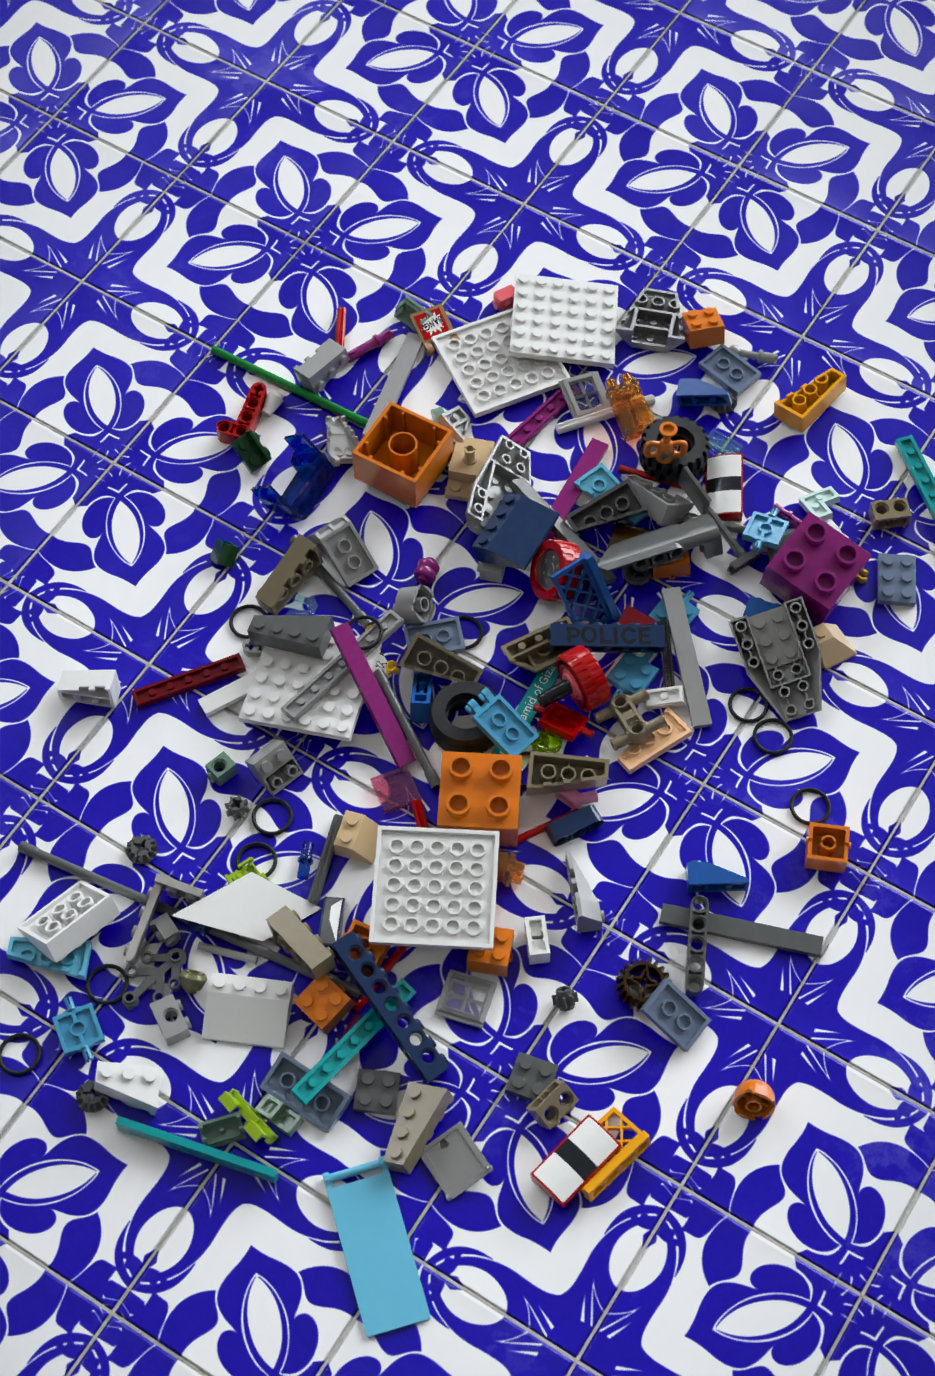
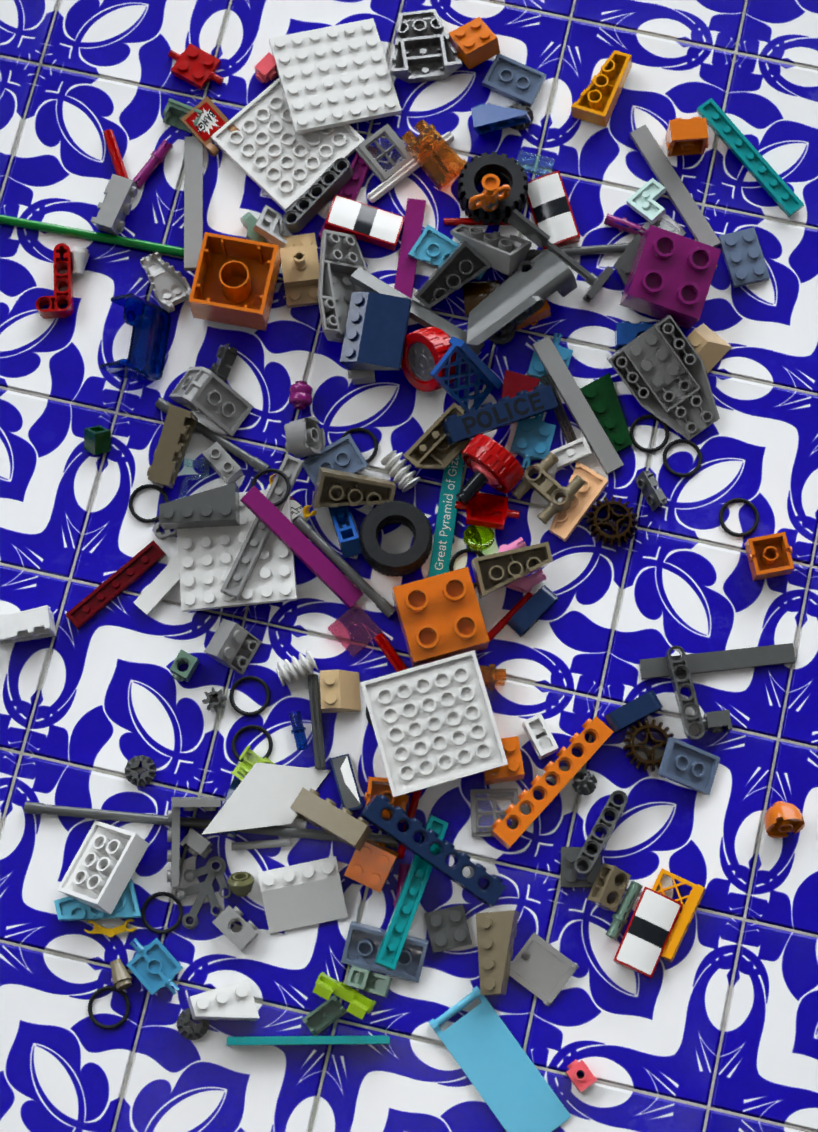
camera: 20 degrees left, 15 degrees up
dark green bracket [230,429,272,474] -> none
dark azure tile [464,687,540,755] -> none
light grey wedge [565,851,605,933] -> none
blue slope [685,860,750,893] -> none
light grey pin [729,345,778,364] -> none
dark azure plate [742,507,789,552] -> none
dark tan brick [868,498,912,530] -> none
none -> yellow piece [84,919,137,938]
none -> dark tan cone [110,959,132,991]
none -> red plate [168,44,224,90]
none -> light grey brick [202,441,243,485]
none -> dark grey hinge [210,343,238,381]
none -> white piece [275,650,319,687]
none -> dark grey beam [283,158,353,233]
none -> slope [324,194,405,251]
none -> white piece [381,450,420,492]
none -> orange brick [490,716,614,849]
none -> coral brick [565,1059,597,1093]
none -> dark grey beam [572,790,628,880]
none -> dark green wing [580,373,632,453]
none -> dark brown gear [586,496,638,548]
none -> dark blue beam [605,690,663,734]
none -> sand green pin [606,881,643,940]
none -> light grey tile [629,124,721,247]
none -> dark grey hinge [635,470,667,511]
none -> orange brick [665,117,708,156]
none -> dark grey brick [702,710,732,733]

